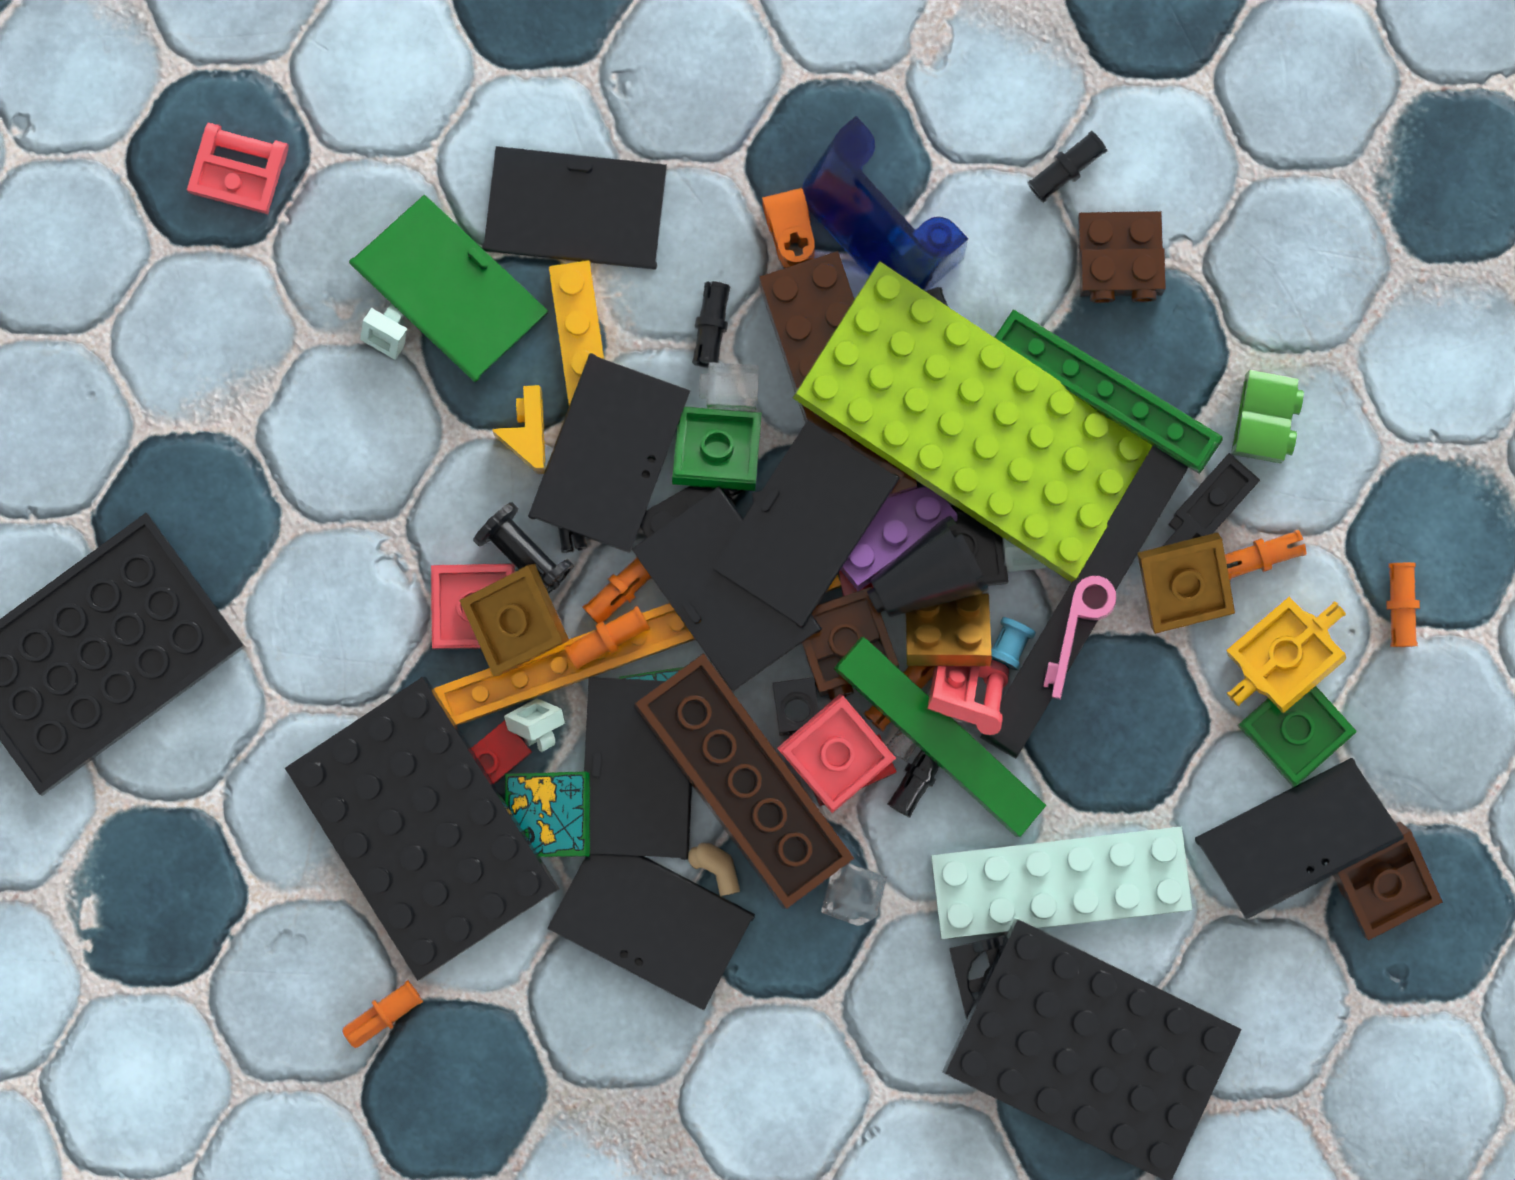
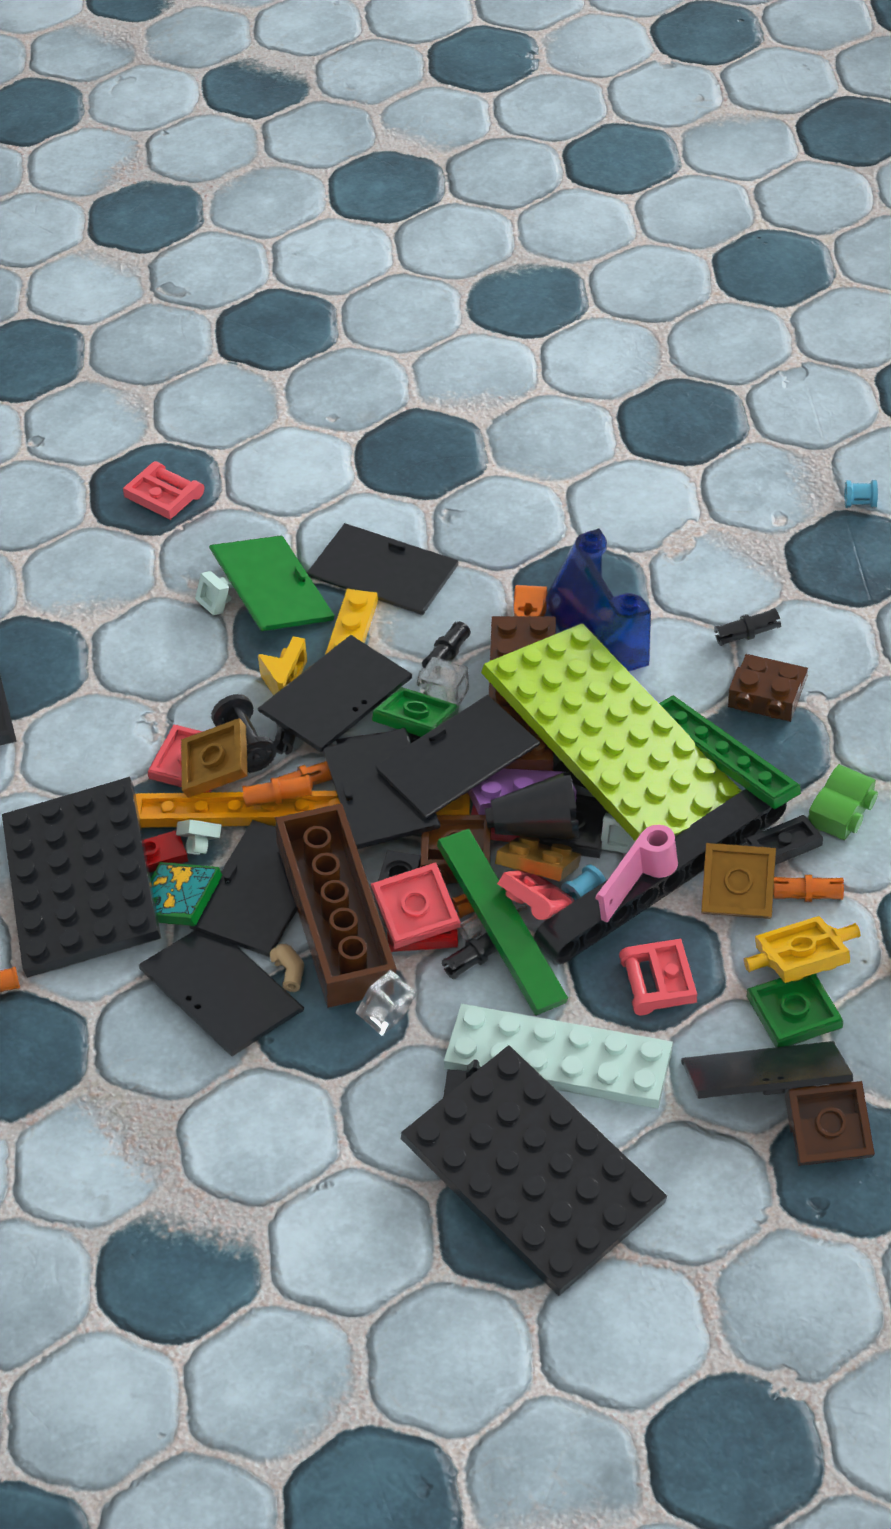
camera: 20 degrees right, 35 degrees down
none -> coral plate [619,939,697,1016]

